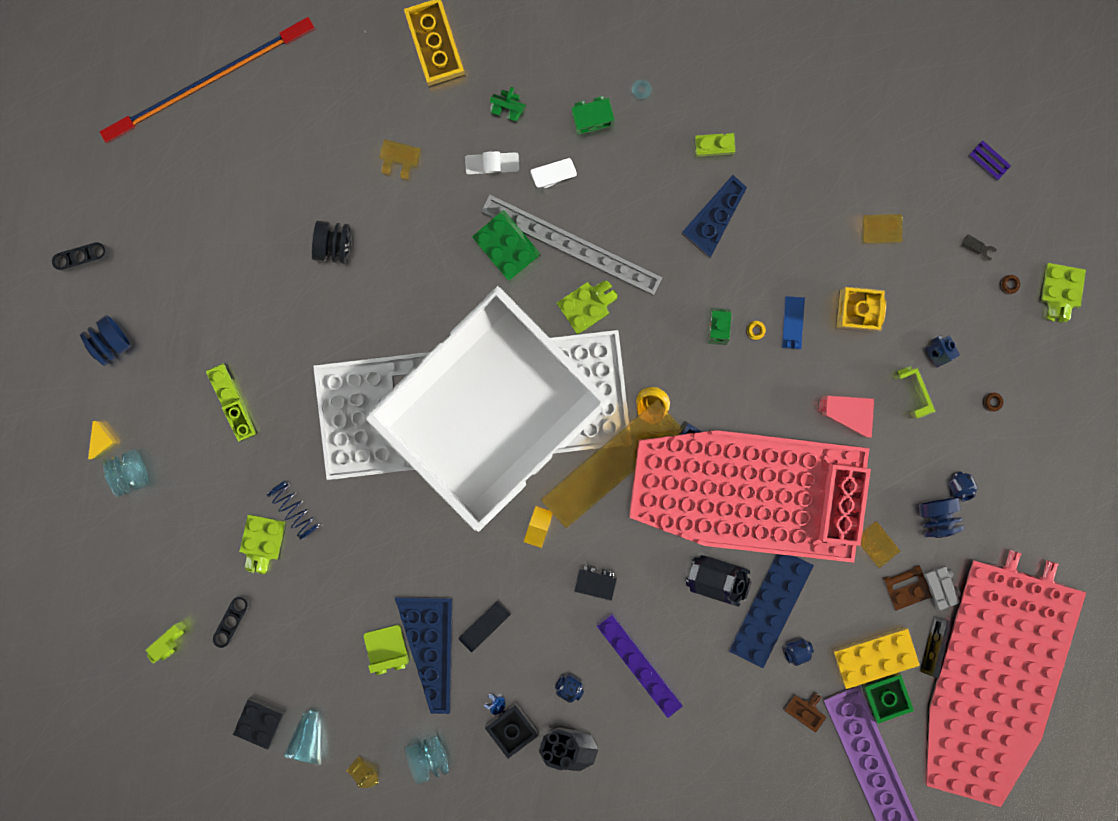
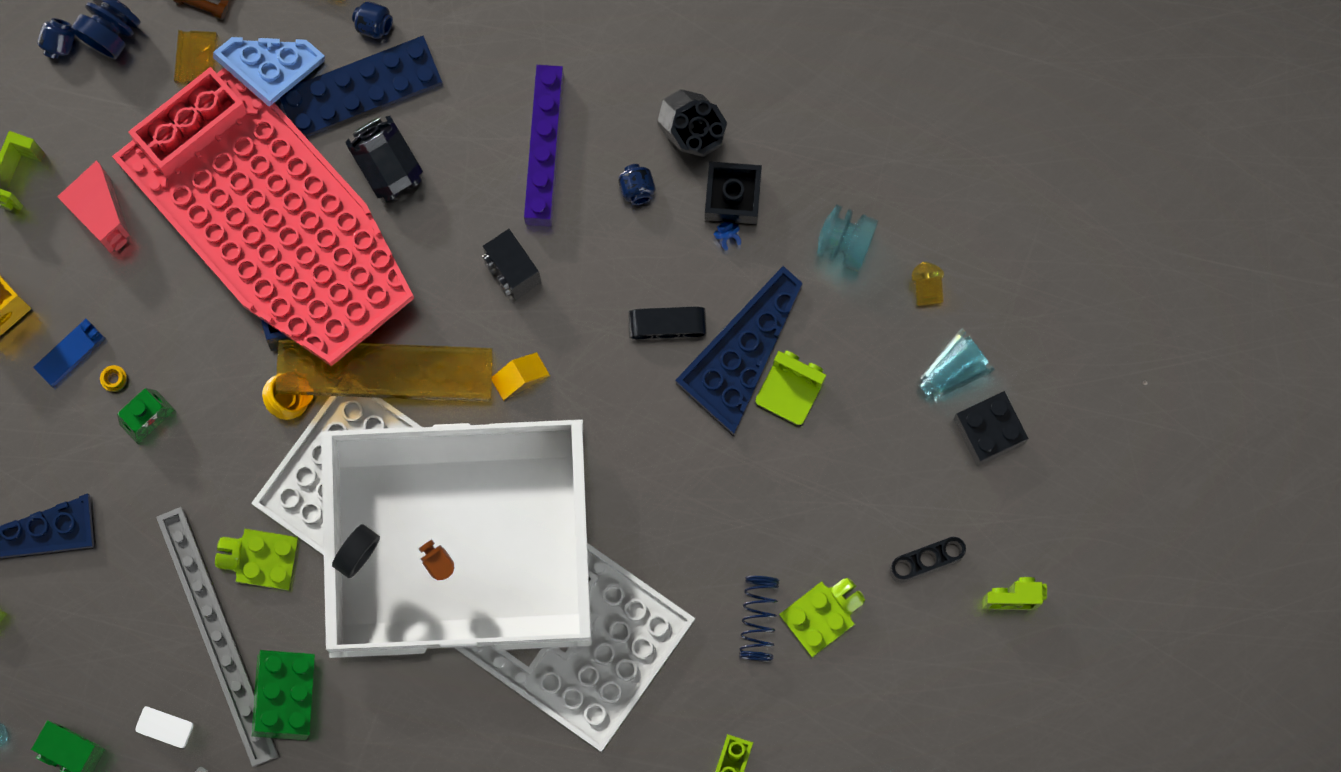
camera: 135 degrees left, 10 degrees down
none -> light blue plate [213,37,325,106]
none -> black tyre [332,524,380,578]
none -> dark orange arm [418,539,455,580]

